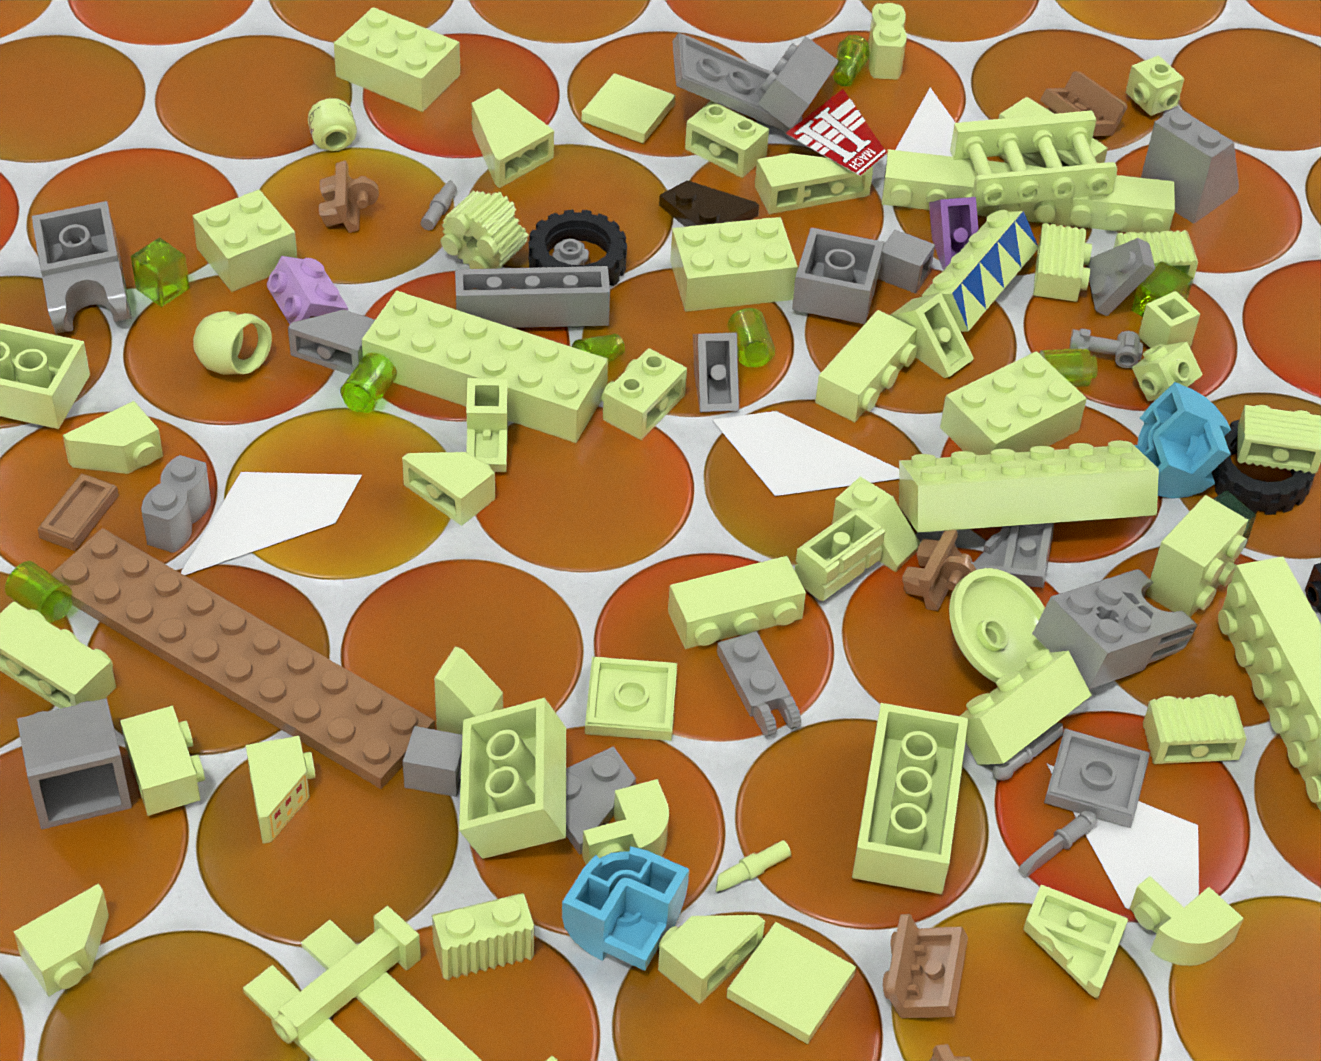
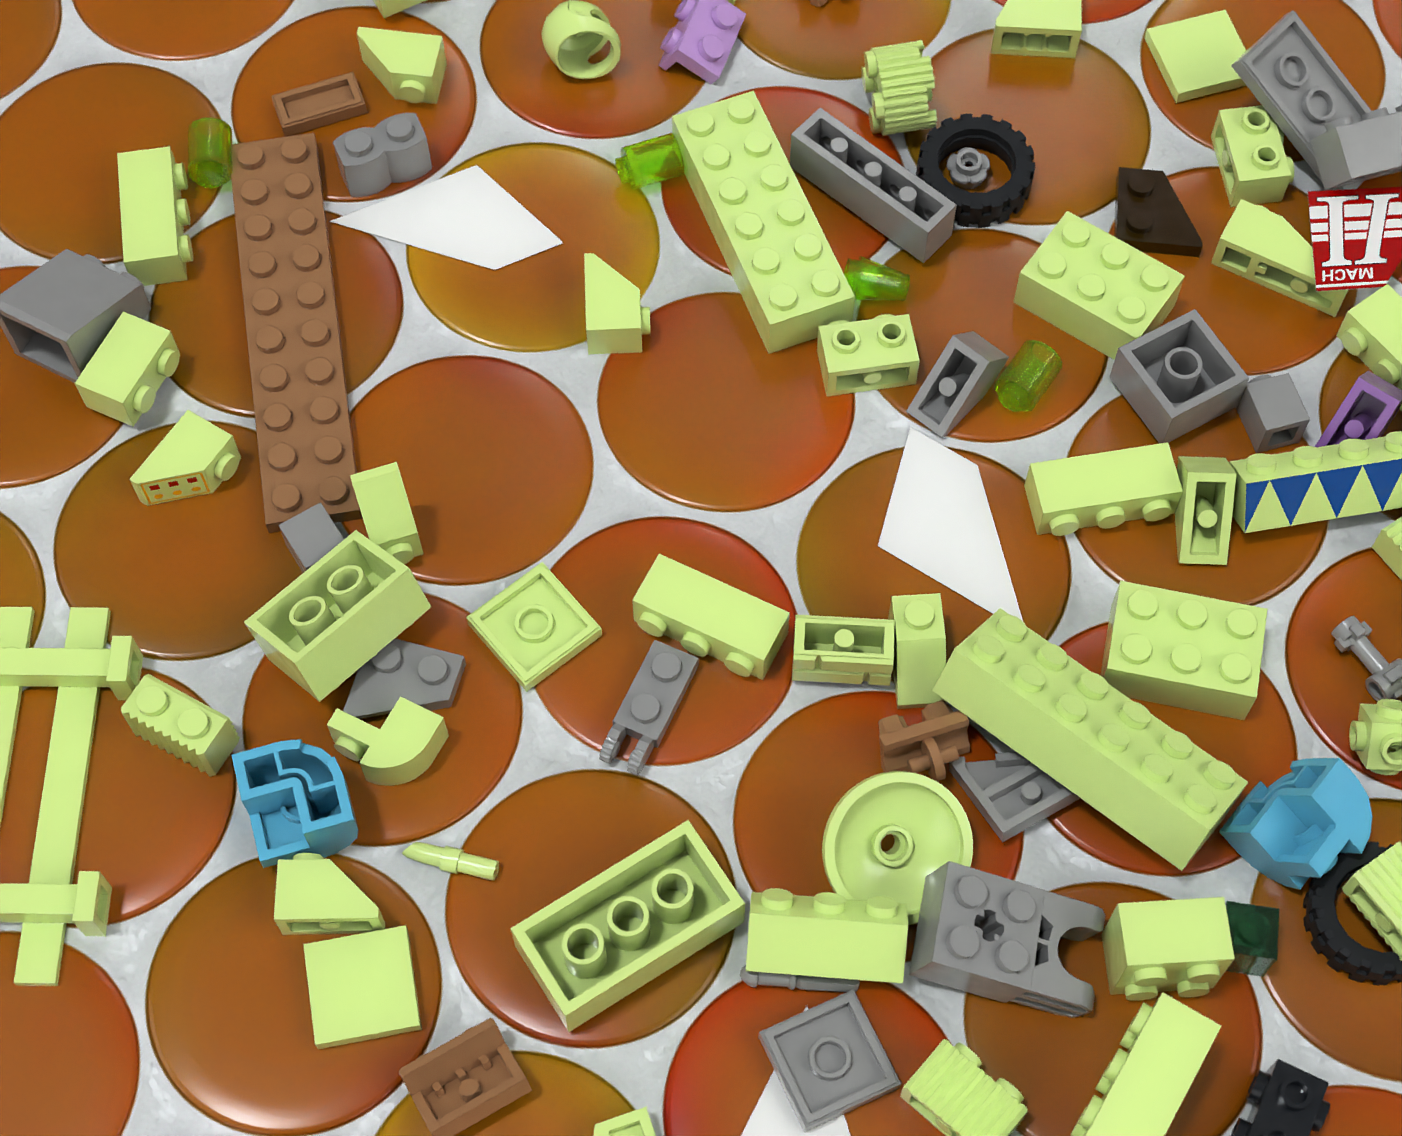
camera: 50 degrees right, 15 degrees up
light grey slope [288,310,375,378] -> none
light grey piece [421,180,457,230] -> none
yellowish green brick [466,378,508,472] -> none
light grey piece [1018,811,1097,877] -> none
clear neon green brick [1039,348,1098,387] -> none

